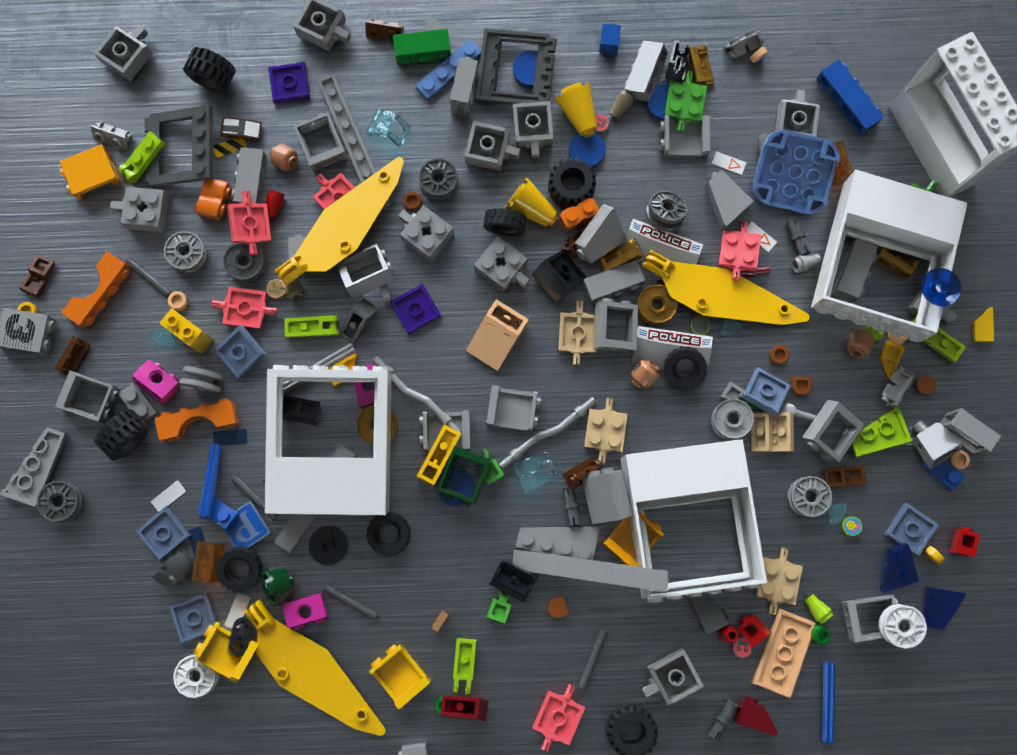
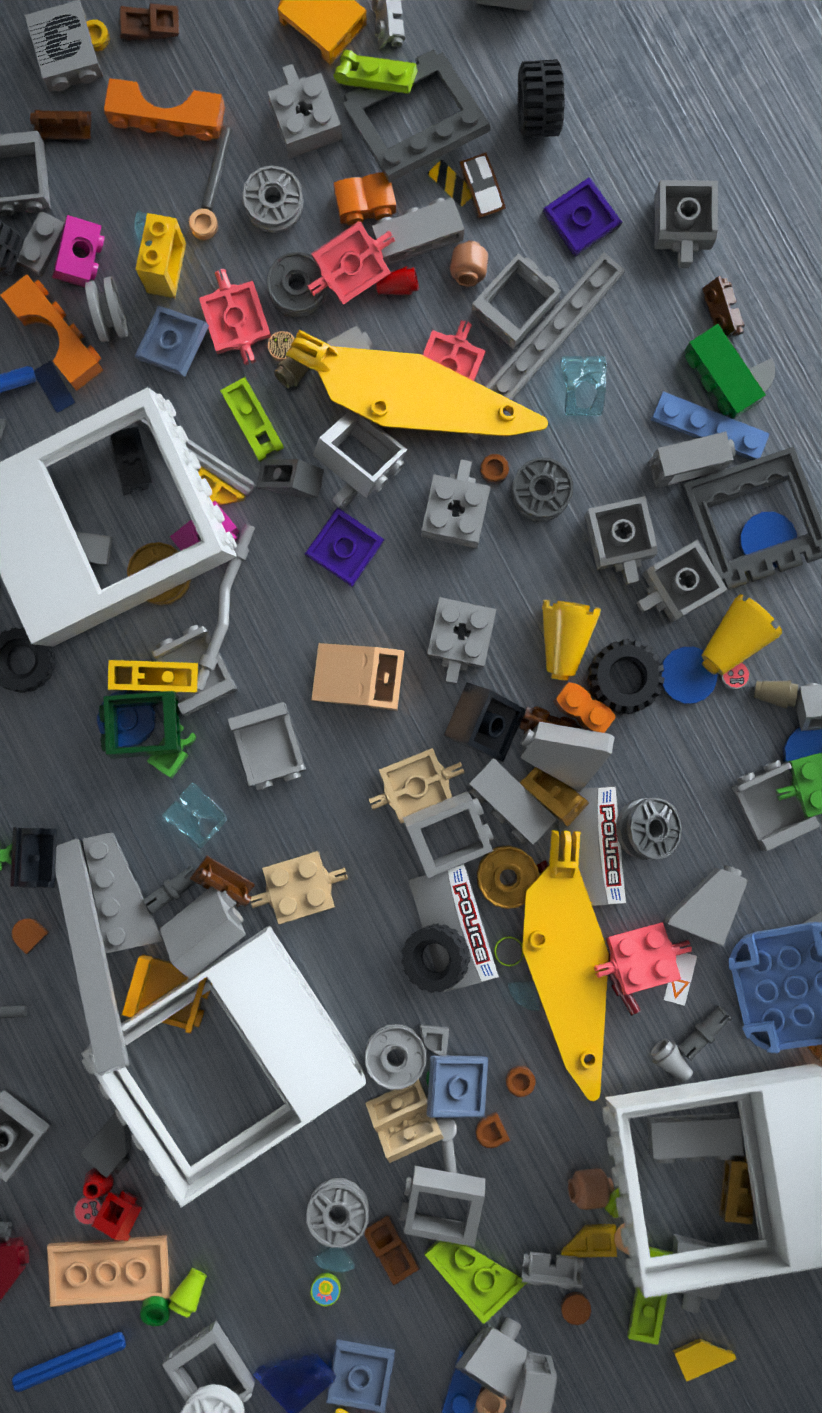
camera: 65 degrees right, 5 degrees up
black tyre [483,208,527,236] -> none
light grey bar [499,397,597,470] -> none
nougat head [631,360,659,388] -> none
white sticker [712,151,746,175] -> none
tan plate [755,547,803,615] -> none
clear blue dish [921,268,961,307] -> none

